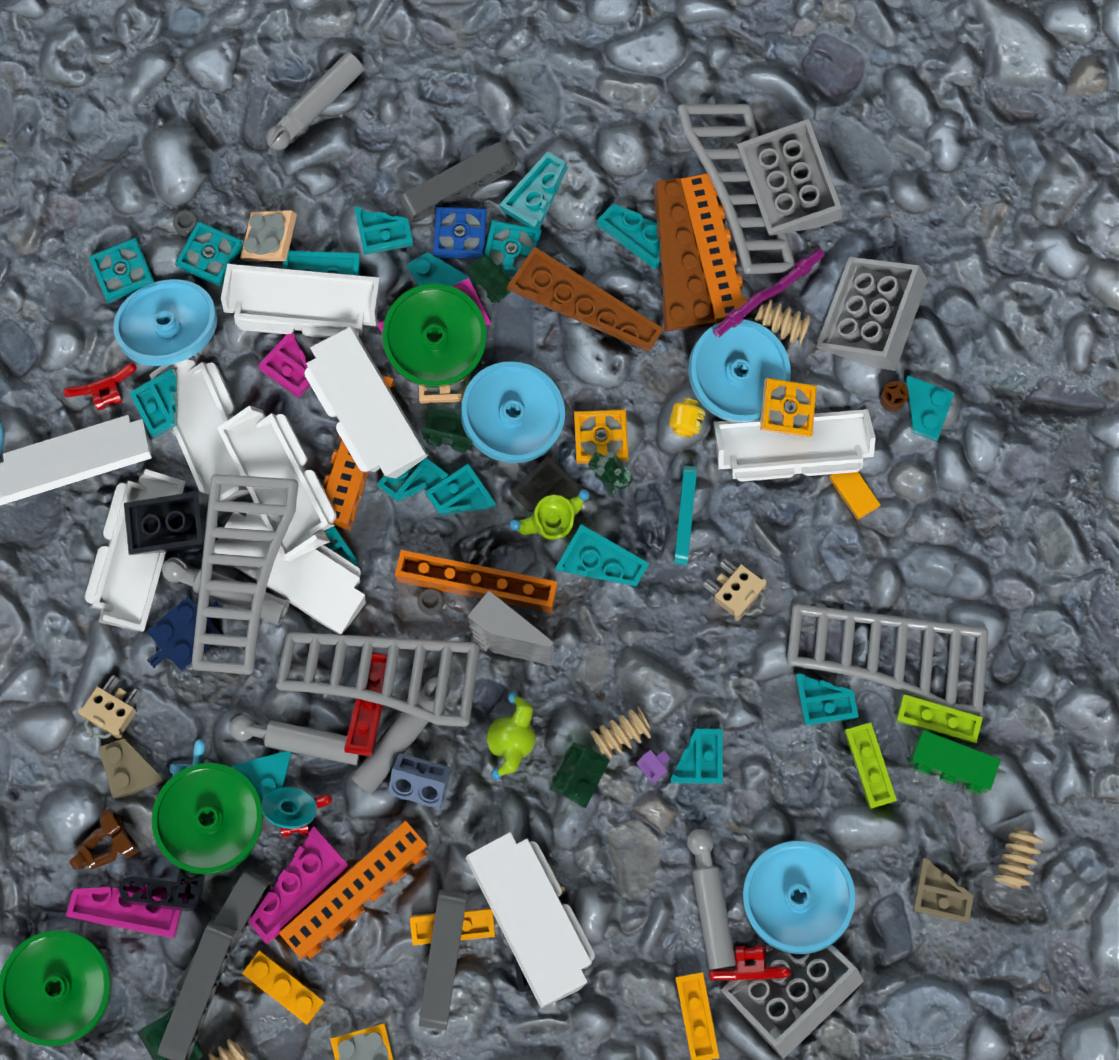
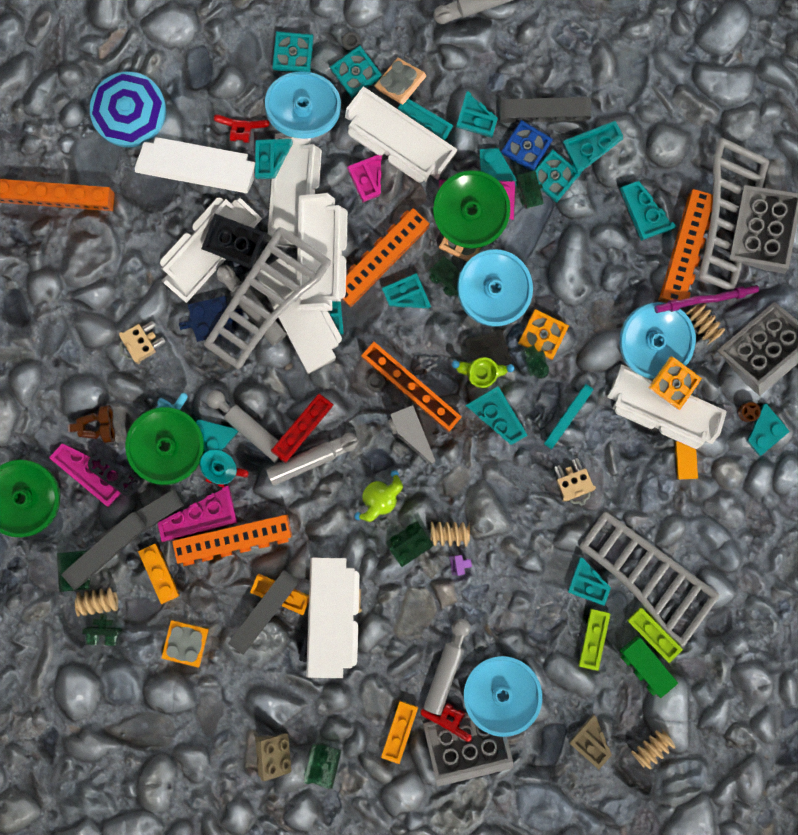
camera: 30 degrees right, 10 degrees up
dark tan wing [98,739,165,800] -> none
light grey bar [276,632,480,727] -> none
white slope [305,327,429,479] -> none
sand blue brick [388,753,452,809] -> none
teal wing [425,464,496,516] -> none
dark orange wing [507,246,664,352] -> none
dark orange wing [654,178,714,332] -> none
yellow head [669,398,705,438] -> none
teal wing [670,729,723,785] -> none

